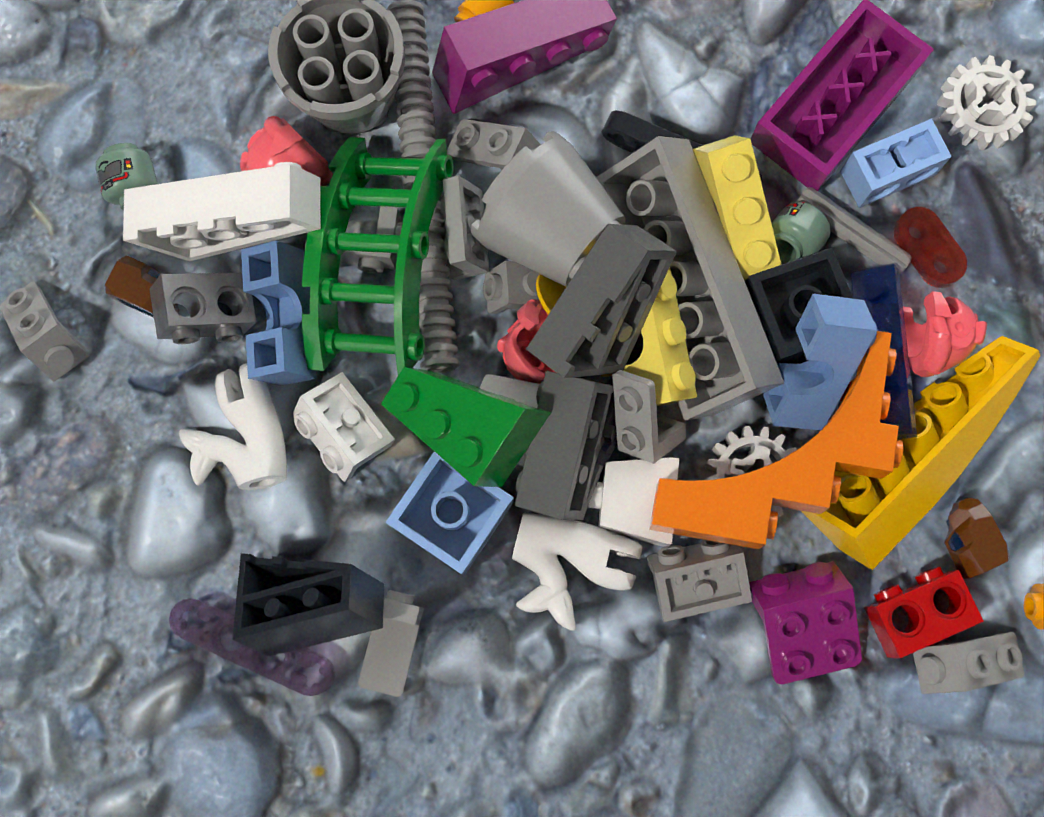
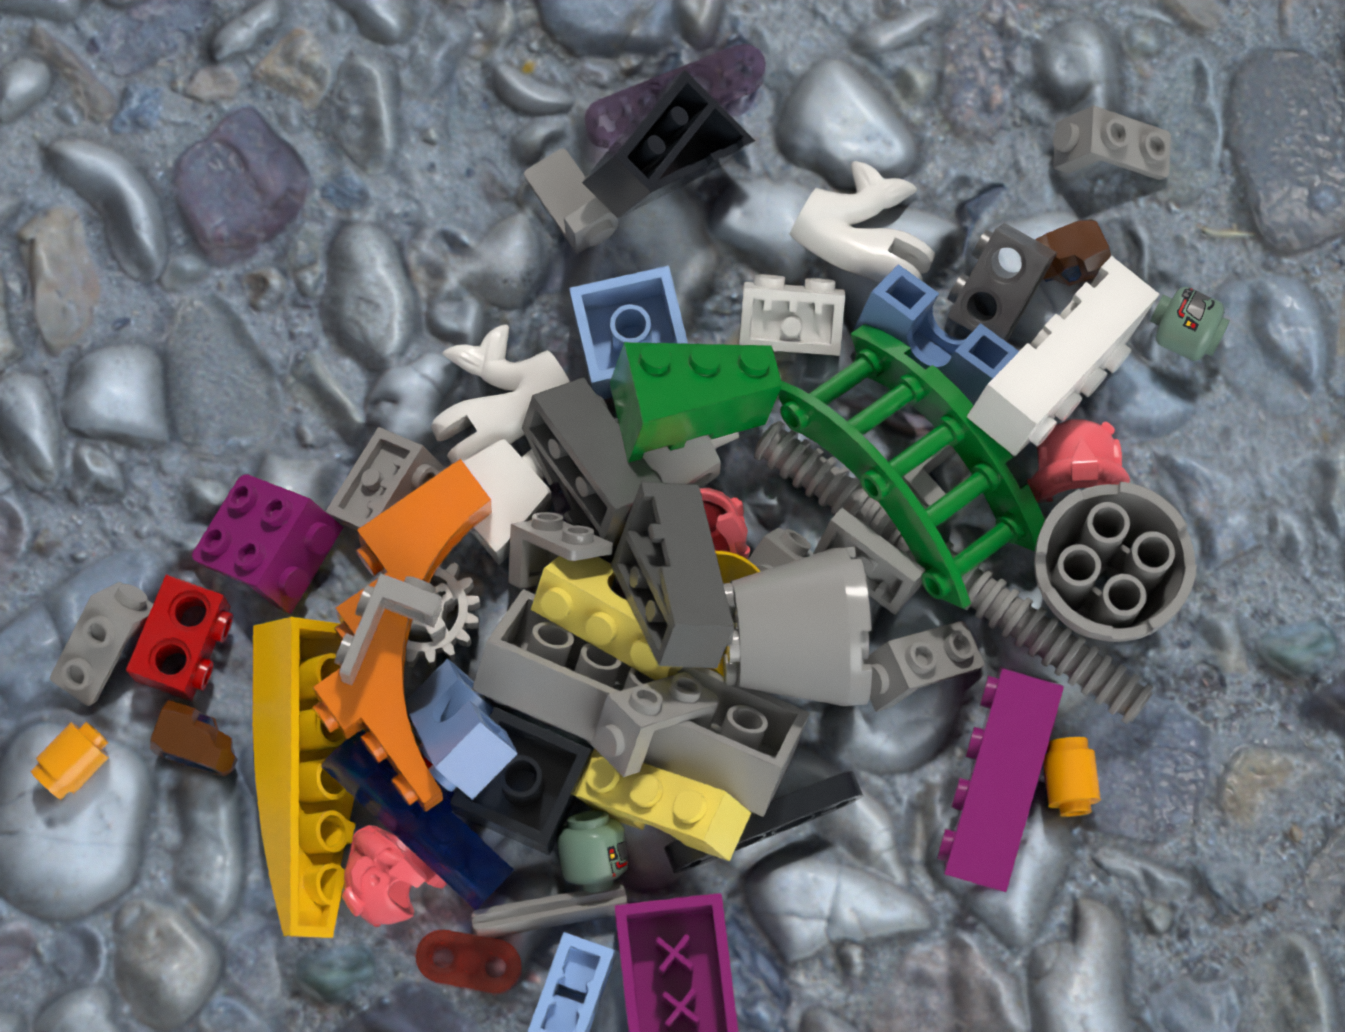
camera: 130 degrees right, 5 degrees down
none -> light grey bracket [335,573,442,685]
none -> light grey bracket [591,672,718,777]

